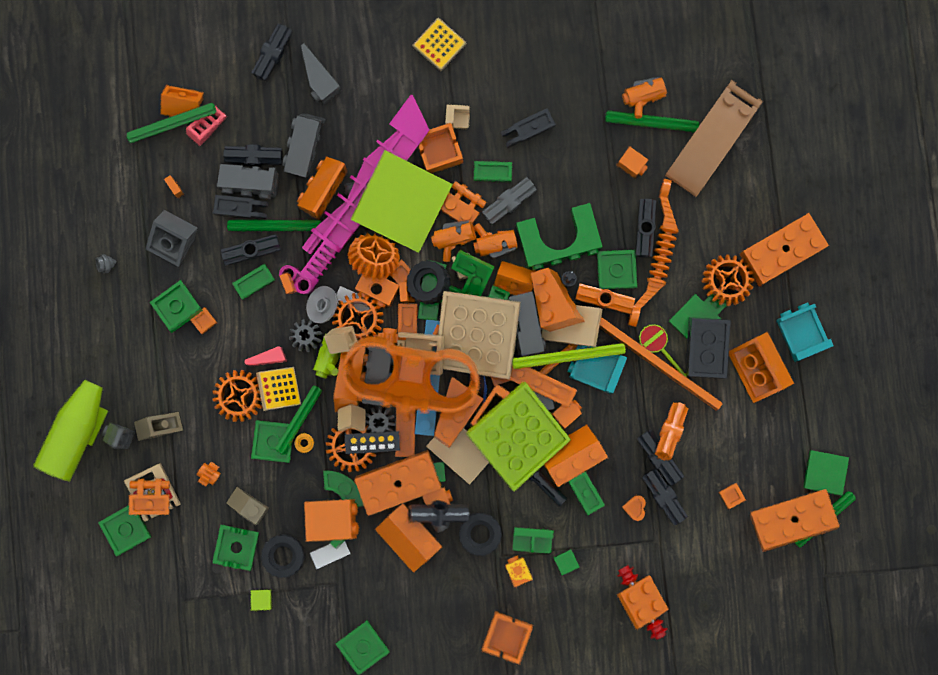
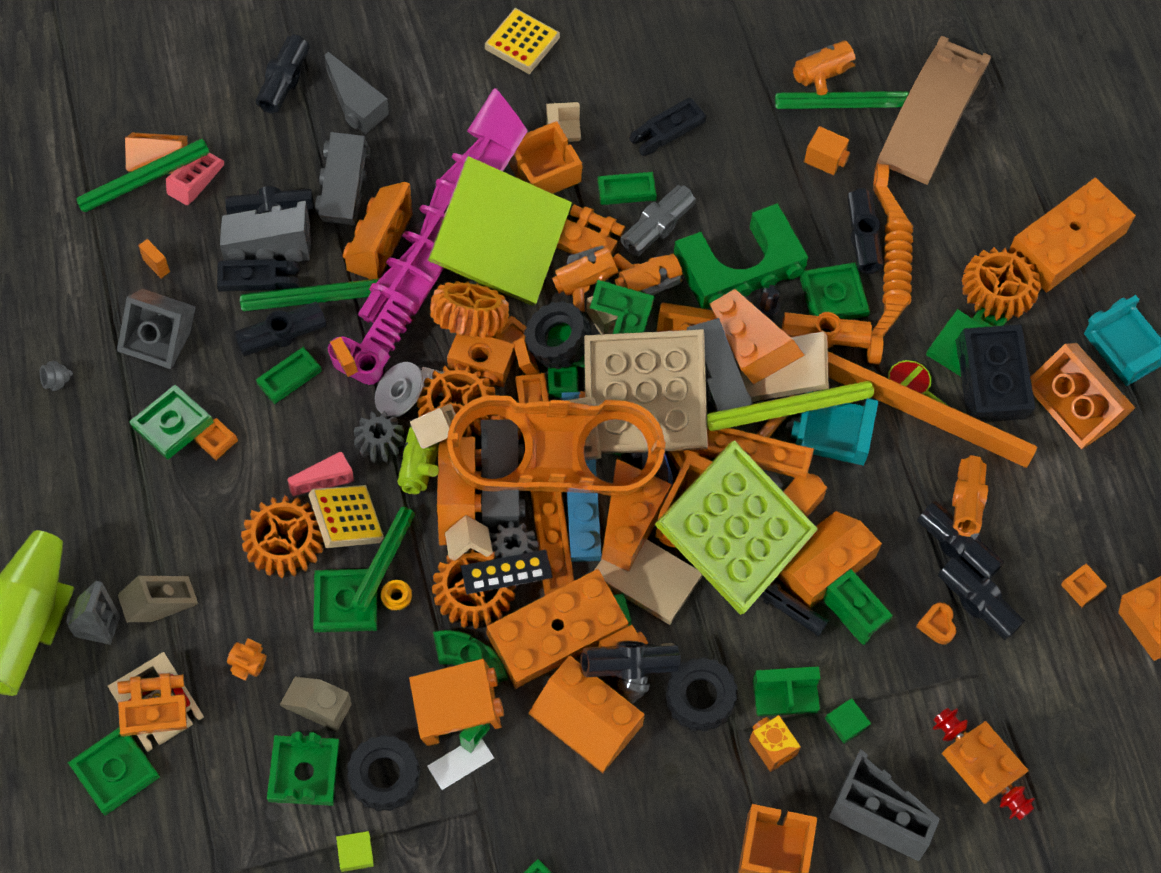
camera: 10 degrees left, 20 degrees down
none -> dark grey wedge [829,749,940,861]

